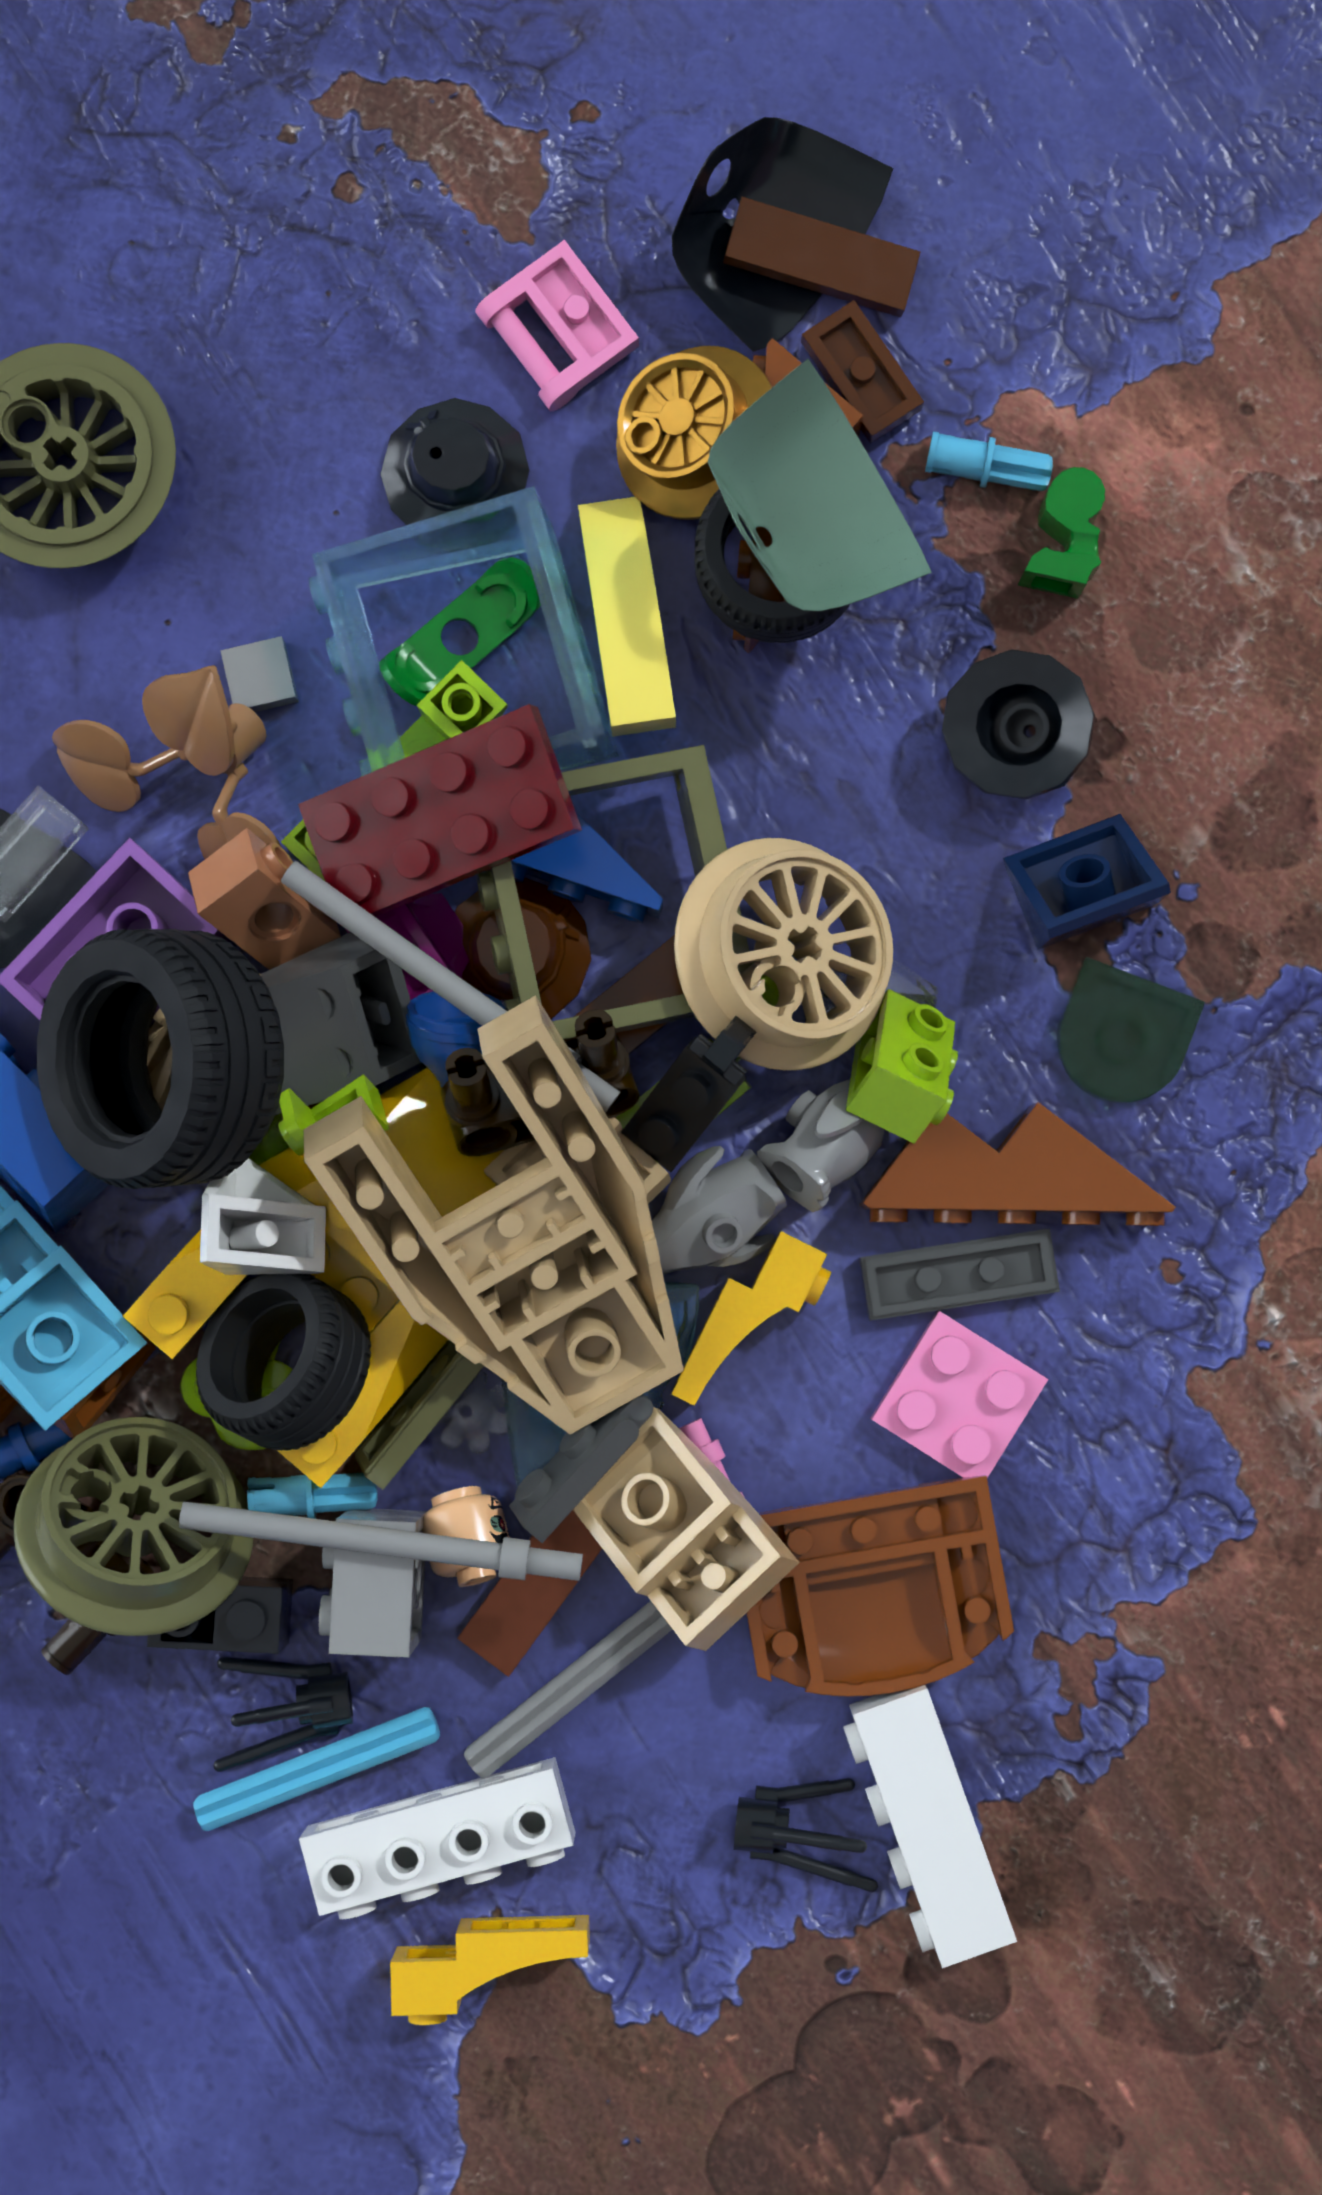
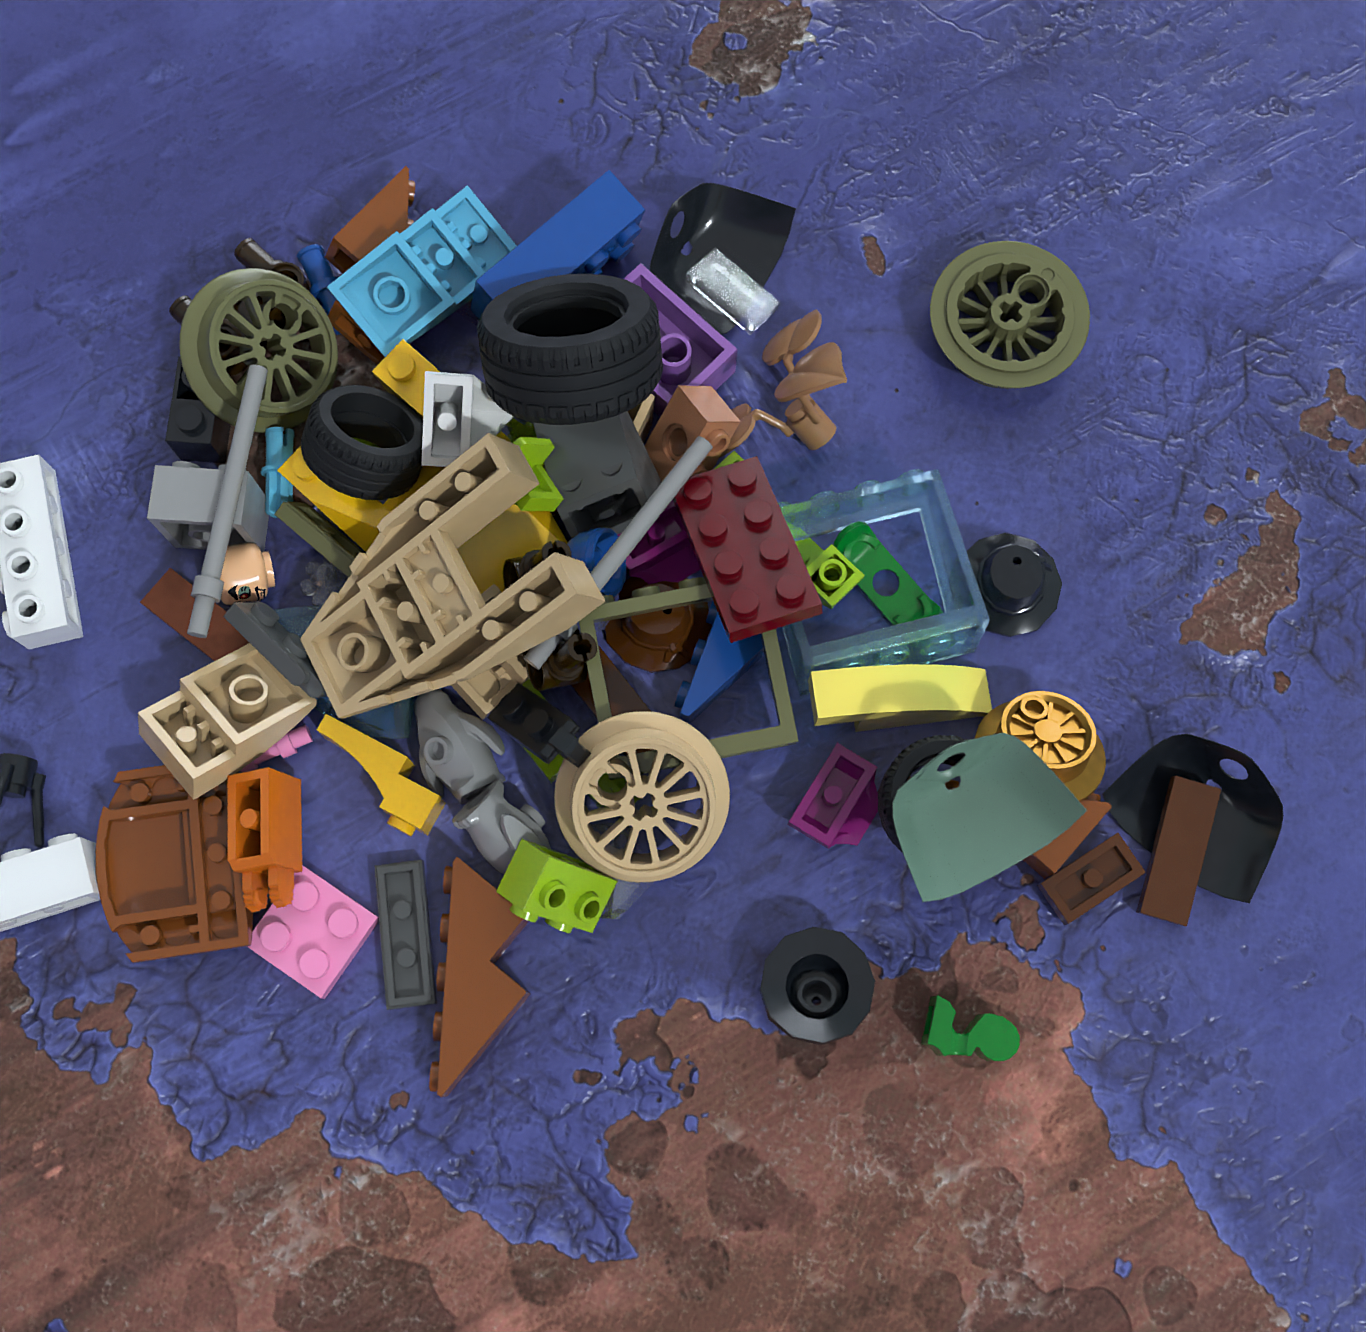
camera: 85 degrees right, 10 degrees down
medium azure axle [193,1707,440,1831] -> none
black plant [213,1657,353,1772] -> none
light grey tile [220,636,299,712] -> none
light grey axle [464,1601,673,1778] -> none
bright pink plate [475,240,639,411] -> none
medium azure axle [925,431,1053,491] -> none
dark blue slope [1003,814,1171,950] -> none
clear green tile [1057,957,1205,1103] -> none
none -> orange hinge [227,767,302,913]
none -> magenta slope [787,743,878,849]

